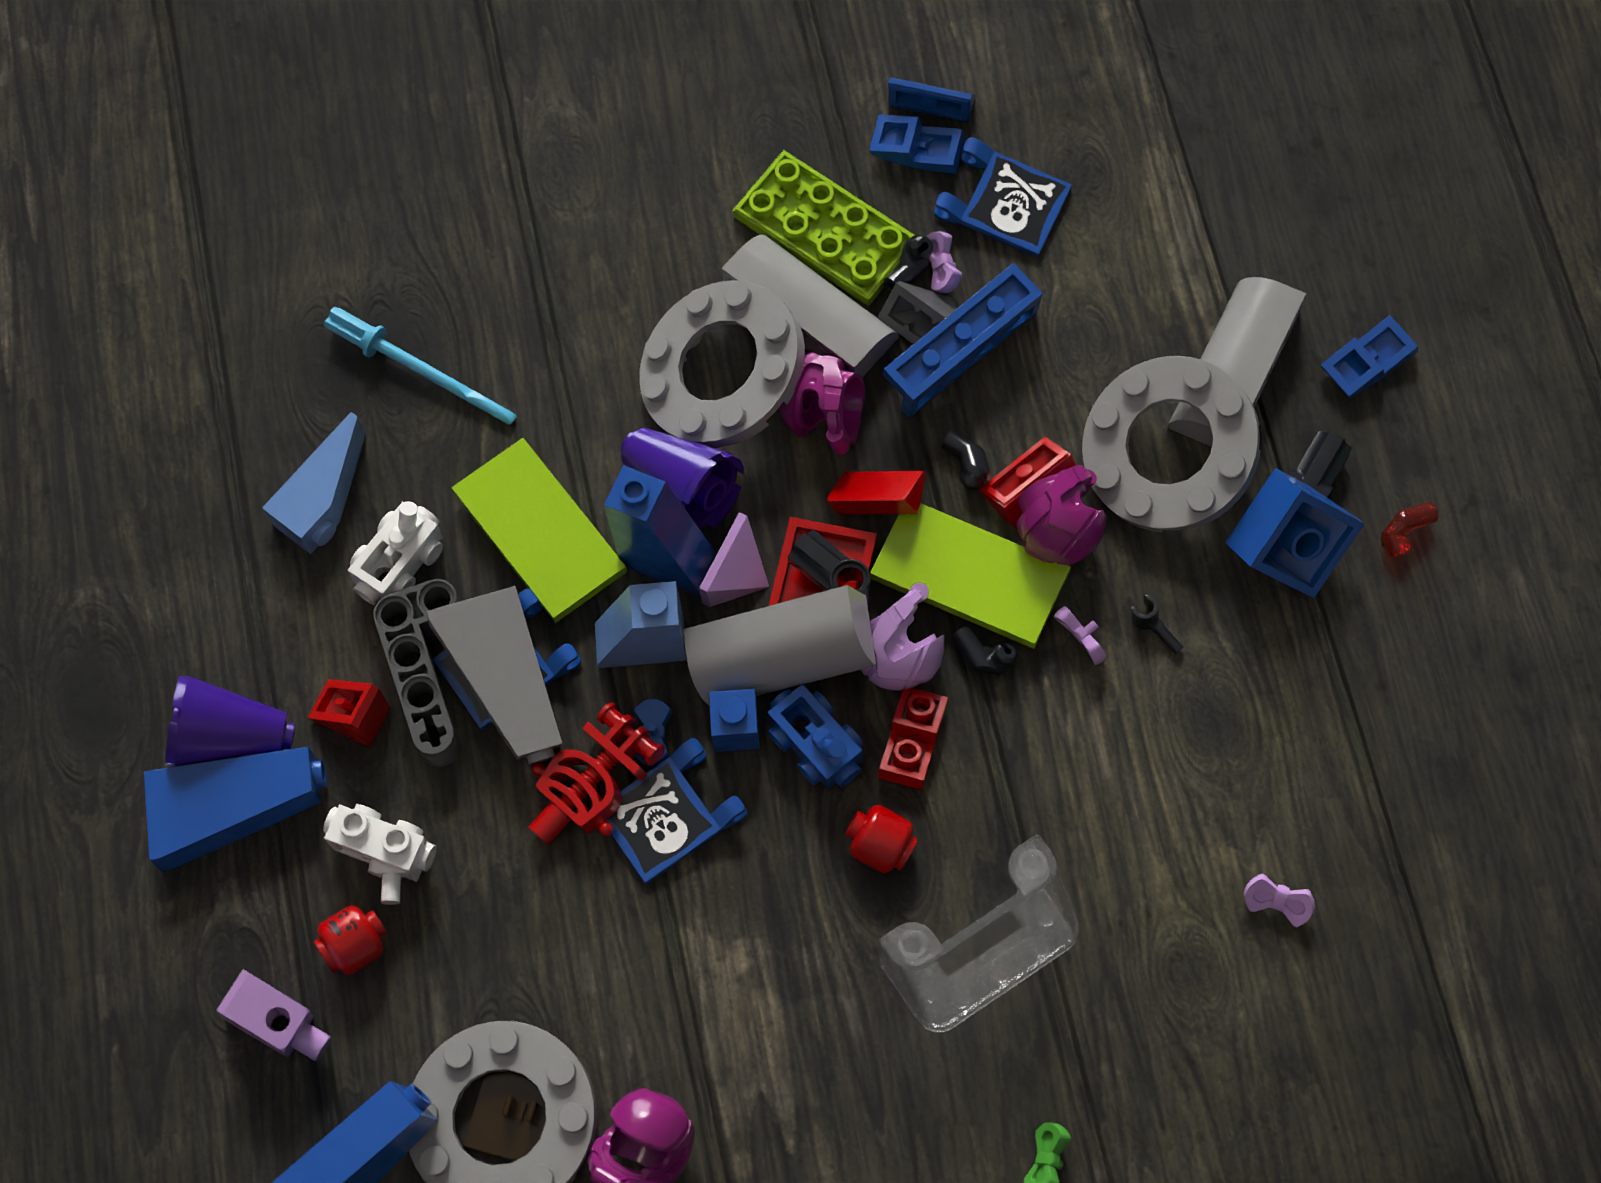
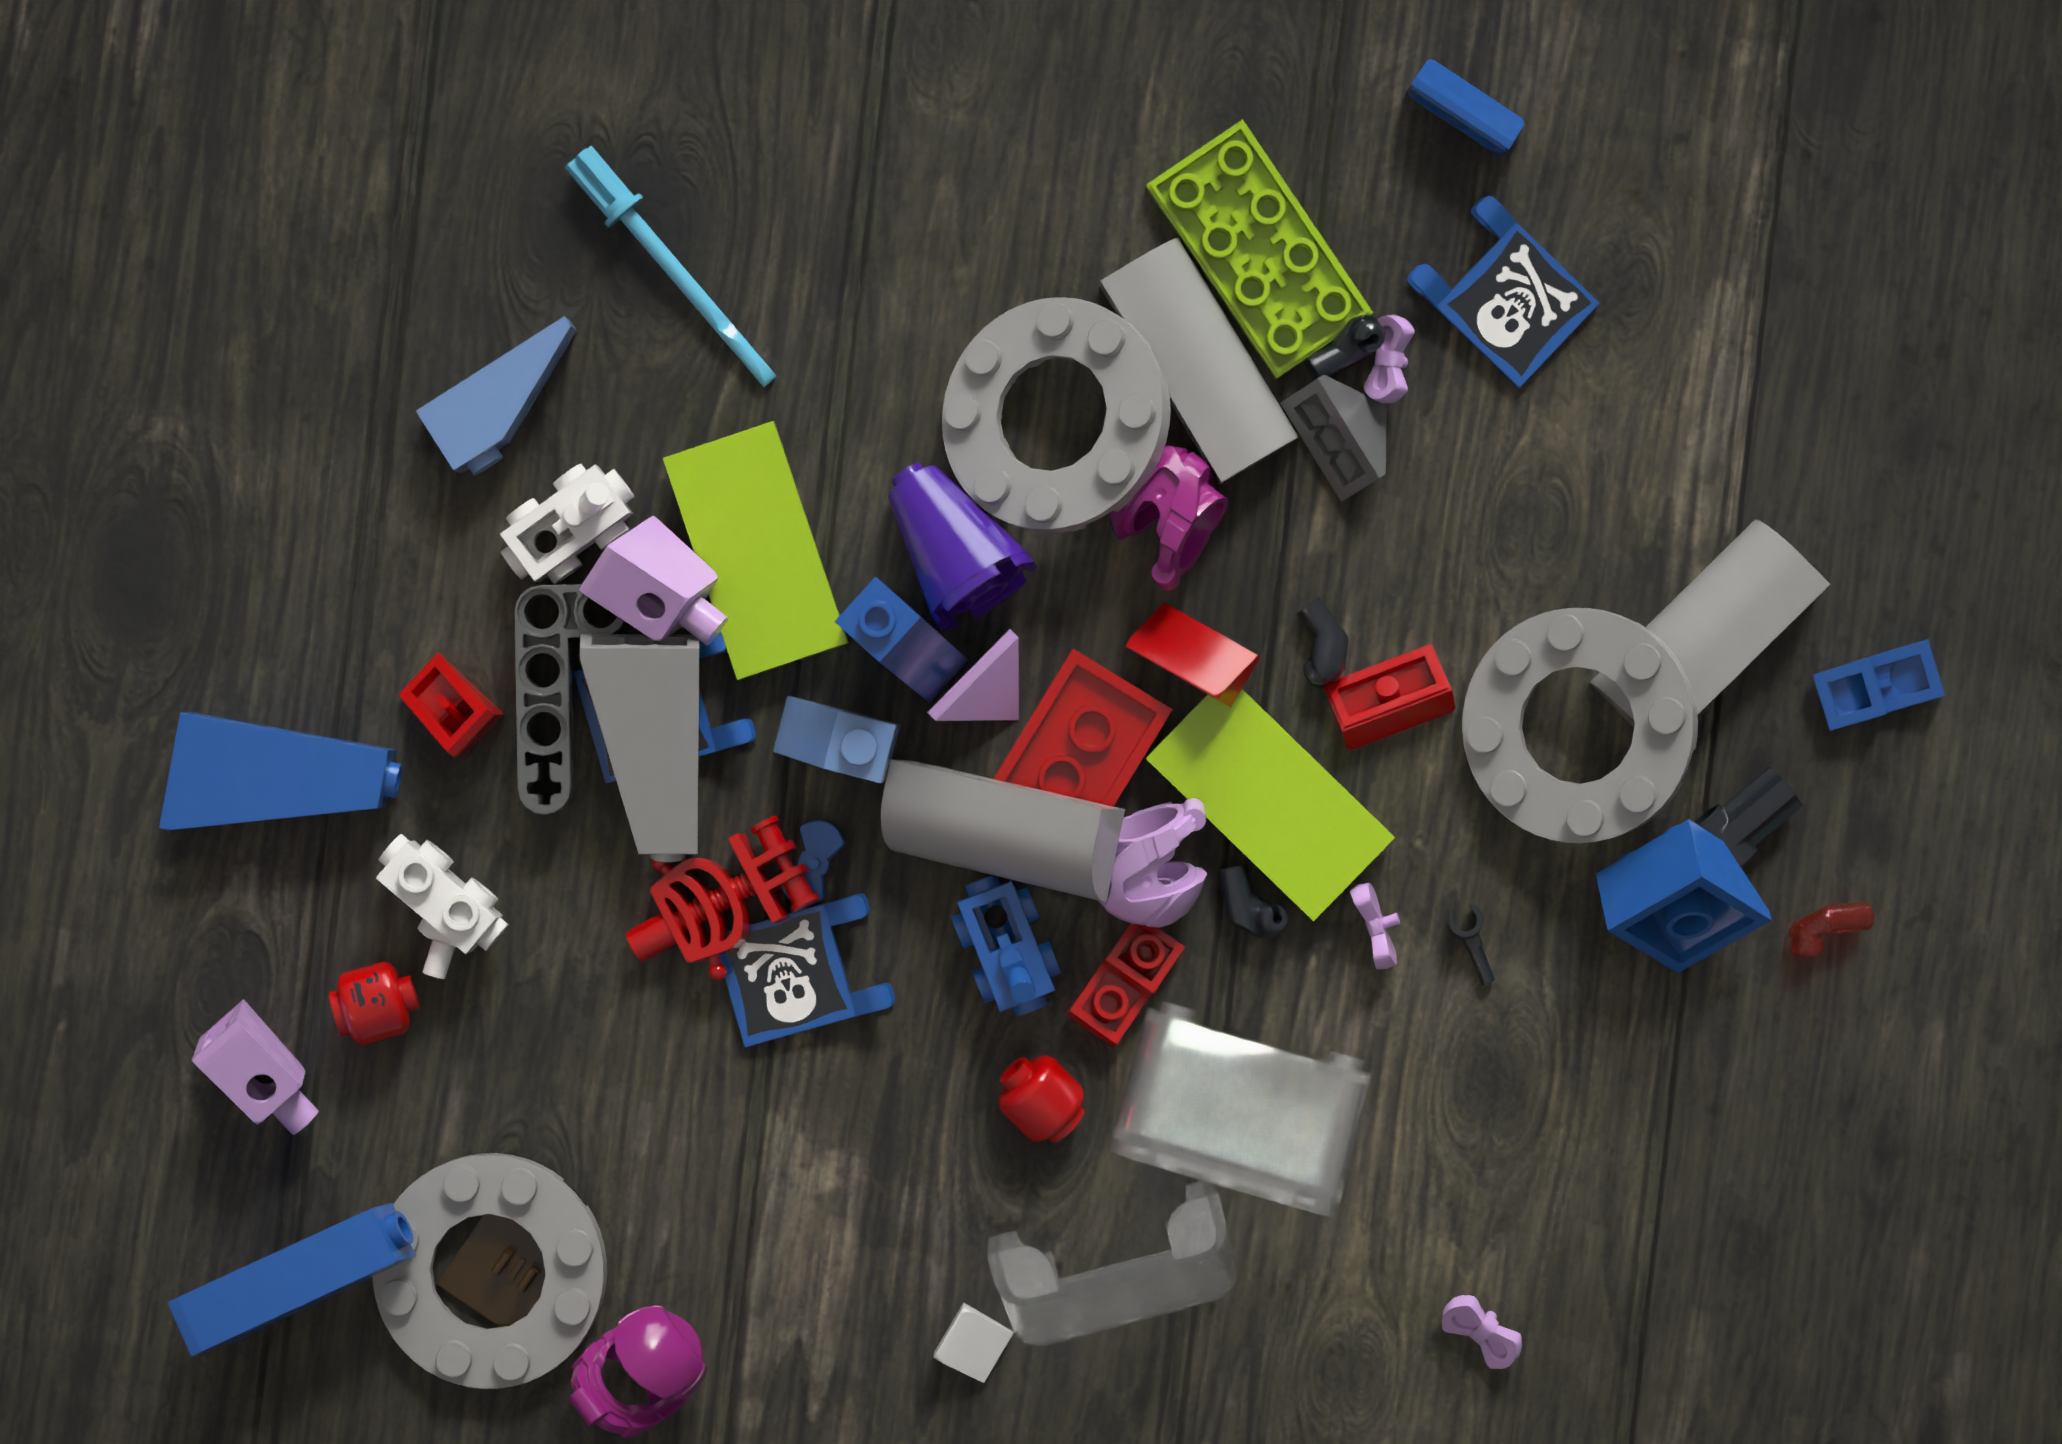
camera: 15 degrees right, 20 degrees up
dark purple cone [165,676,295,767] -> none
blue brick [709,689,760,752] -> none
black piece [787,530,873,606] -> none
blue slope [869,114,966,174] -> none
blue fence [883,263,1043,418] -> none
magenta helmet [1016,465,1107,565] -> none
none -> lavender torso [579,516,728,645]
none -> white slope [933,1302,1014,1383]
none -> clear windscreen [1108,1001,1372,1217]

